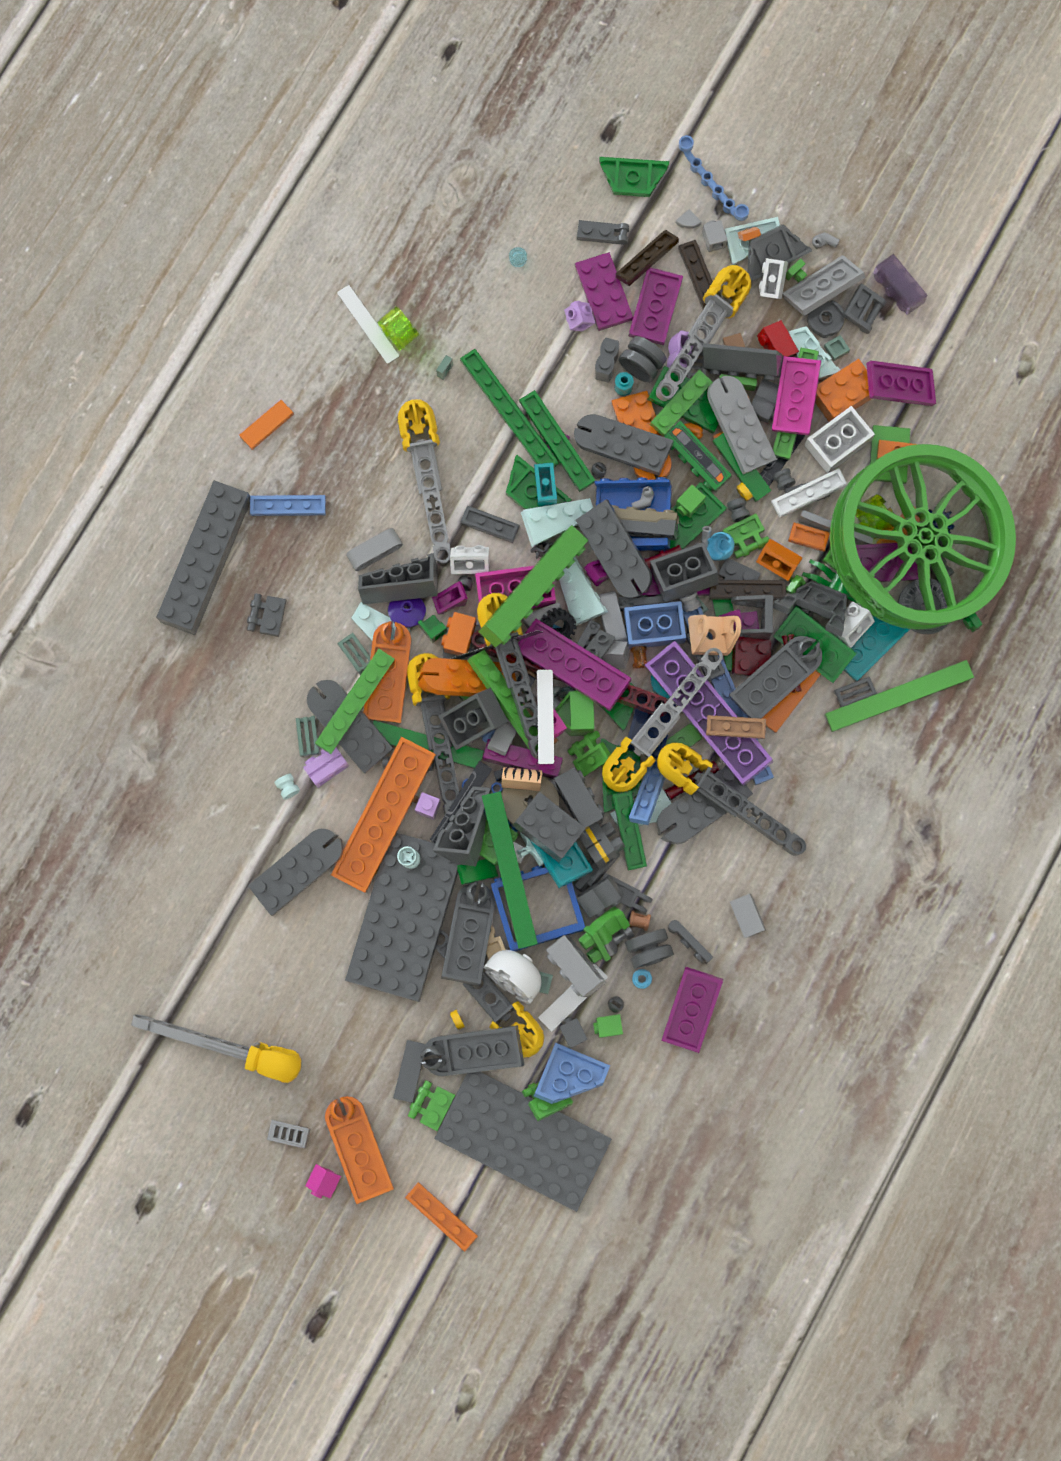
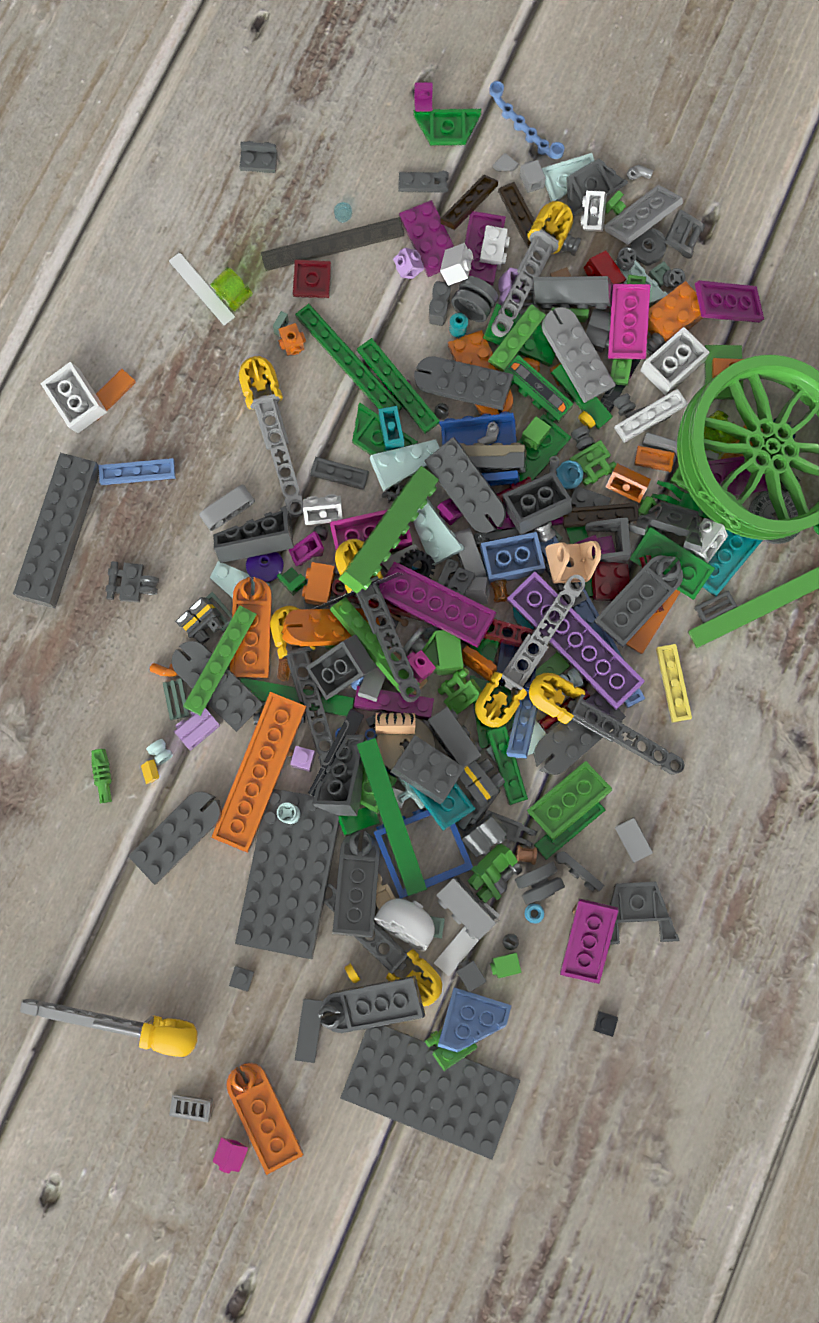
camera: 10 degrees left, 0 degrees up
orange tile [405,1182,478,1252] -> none
bright green plate [408,1080,456,1131] -> none
white sticker [537,670,554,764] -> none
medium nougat tile [706,715,766,739] -> none
orange tile [737,227,761,241] -> none
clear purple brick [873,254,928,315] -> none
none -> white brick [40,362,107,433]
none -> bright green hinge [92,749,112,804]
none -> dark grey wheel [139,575,159,595]
none -> yellow tile [141,759,159,784]
none -> orange arm [150,663,178,677]
none -> dark grey hips [175,597,223,644]
none -> dark grey plate [229,966,254,992]
none -> dark grey bracket [239,141,278,173]
none -> clear smoke tile [260,217,404,271]
none -> clear orange tile [277,659,290,682]
none -> orange brick [278,323,306,356]
none -> dark red plate [293,260,331,298]
none -> magenta slope [414,82,433,111]
none -> white brick [440,243,473,285]
none -> orange plate [462,646,497,682]
none -> white bracket [480,225,510,270]
none -> bright green plate [527,761,612,840]
none -> green tile [534,802,606,860]
none -> light aqua wheel [559,668,583,687]
none -> dark grey wheel [561,233,582,256]
none -> black plate [593,1011,618,1037]
none -> dark grey wing [610,882,679,944]
none -> dark grey wheel [616,247,637,271]
none -> dark grey wheel [646,332,666,355]
none -> light yellow plate [656,644,692,723]
none -> dark grey wheel [663,268,686,288]

